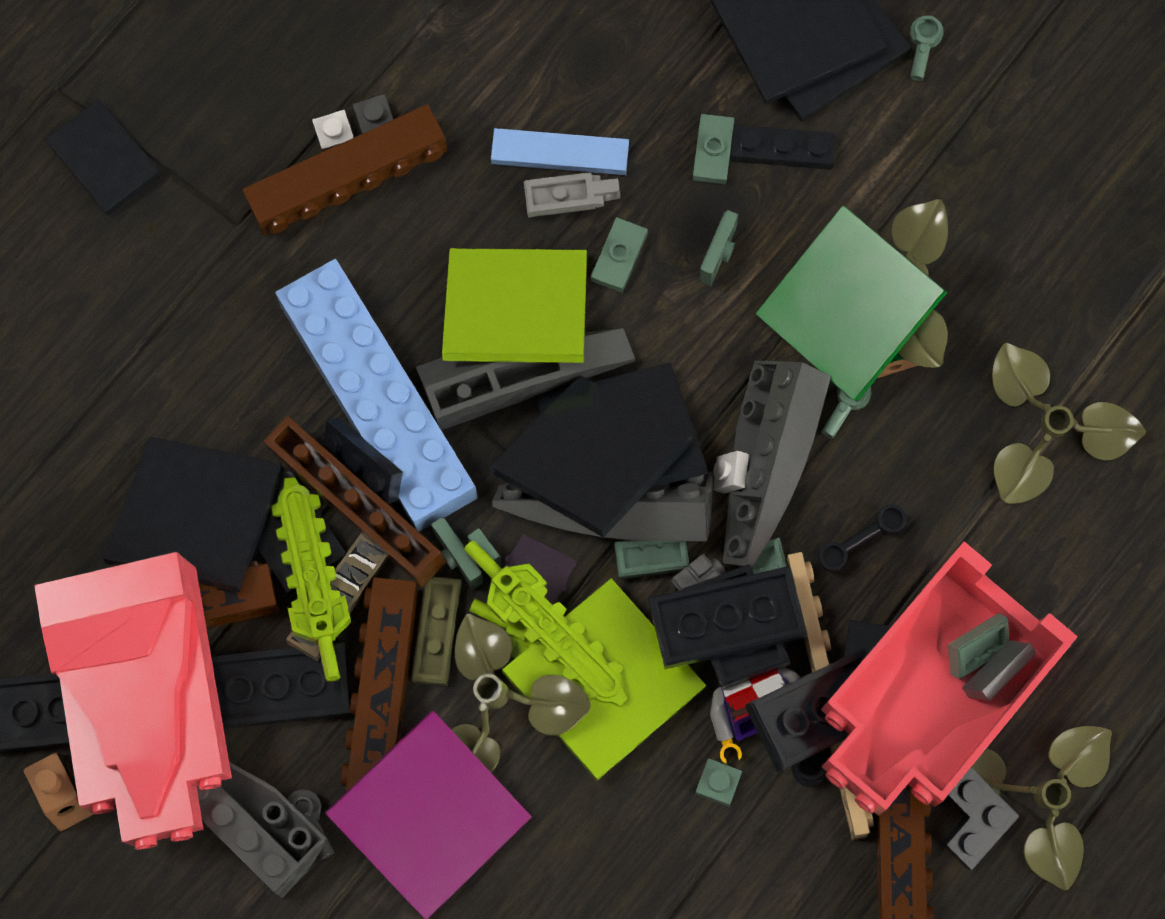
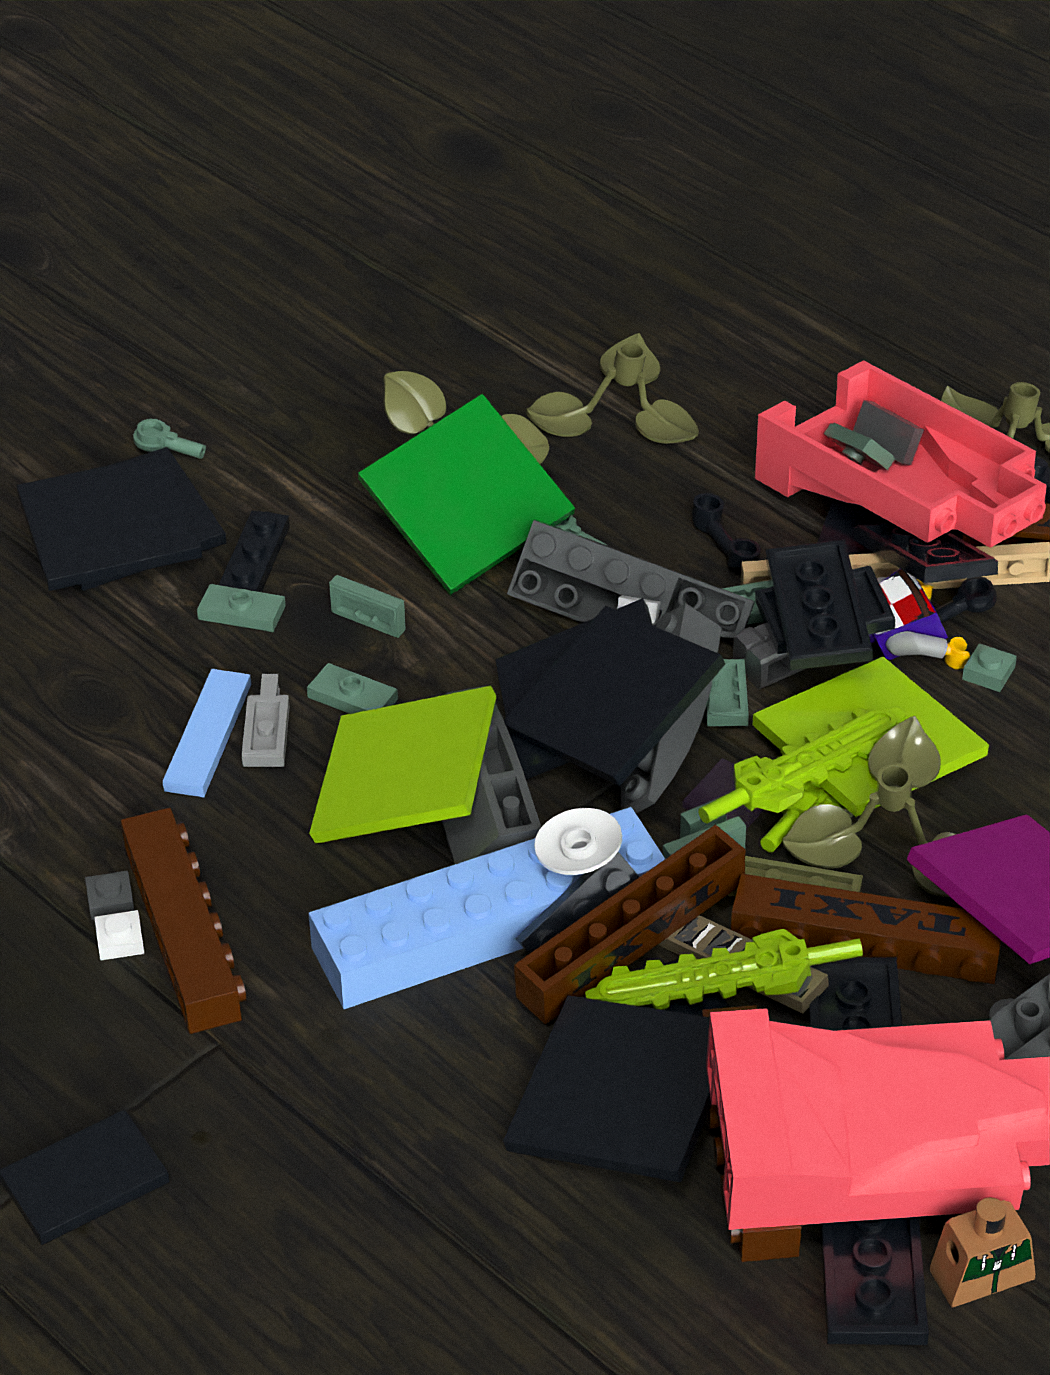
camera: 85 degrees left, 30 degrees down
none -> white dish [534,808,622,875]

